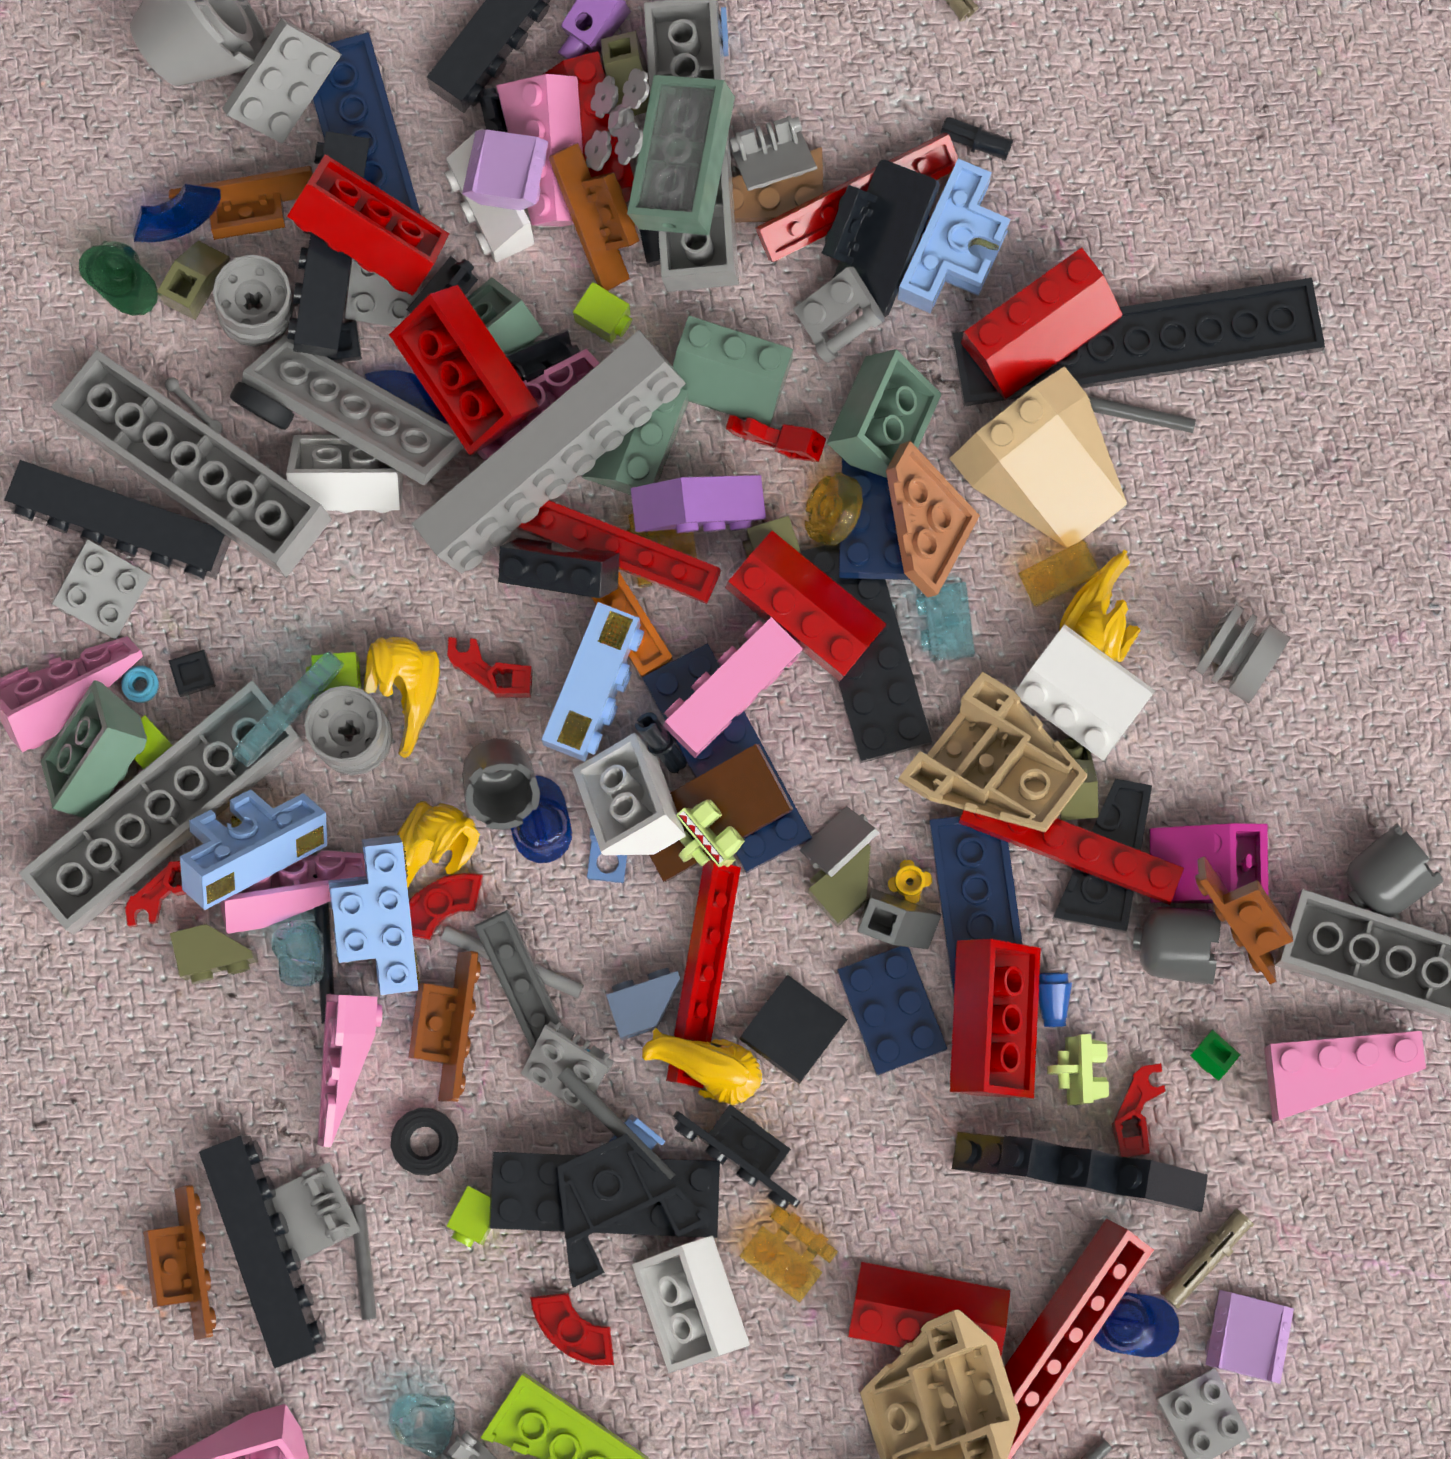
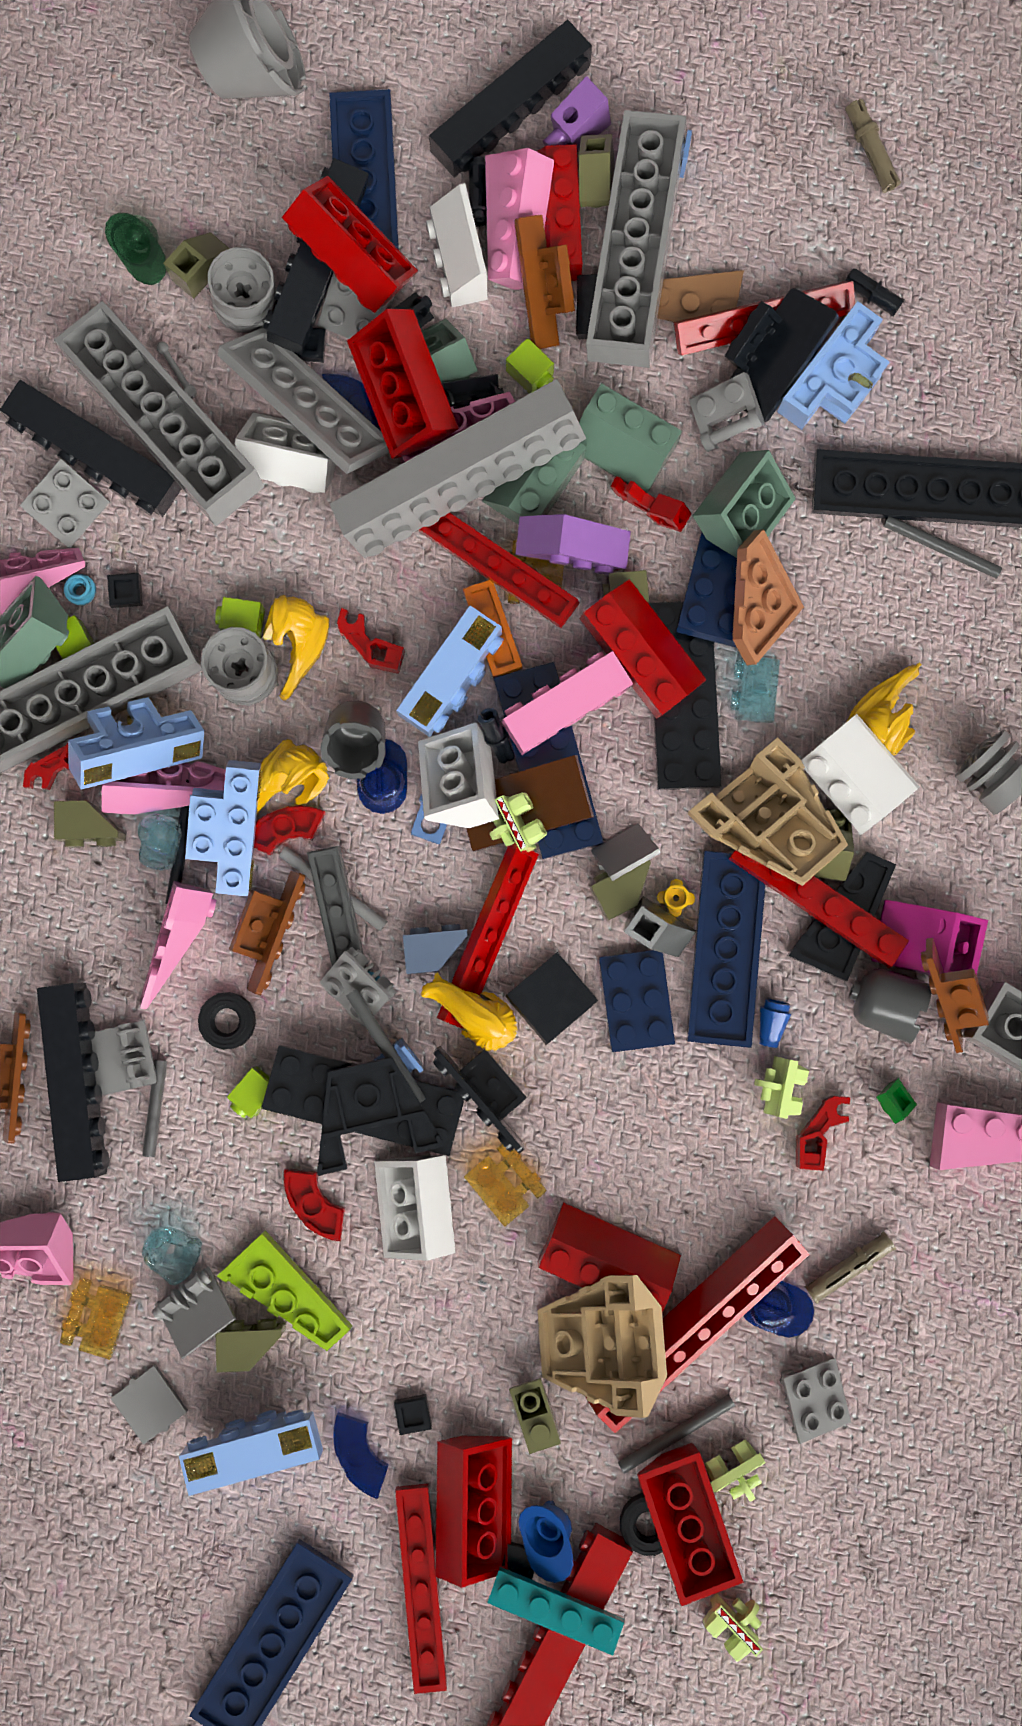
camera: 10 degrees right, 5 degrees up
clear blue tile [133,184,221,242] -> none
dark orange bracket [169,166,313,240] -> none
light grey plate [222,18,342,144] -> none
black tyre [230,382,295,430] -> none
clear light blue beam [232,651,344,767] -> none
lavender slope [462,129,548,211] -> none
black arch [498,537,620,598] -> none
light grey plant [585,68,649,171] -> none
brick [627,75,735,235] -> none
light grey hinge [729,116,817,191] -> none
clear yellow tile [805,472,863,546] -> none
tan wedge [949,366,1127,550] -> none
red slope [950,939,1041,1099] -> none
black arch [952,1132,1208,1212] -> none
red slope [961,247,1123,401] -> none
clear yellow plate [1018,540,1102,607] -> none
lavender slope [1205,1290,1294,1384] -> none

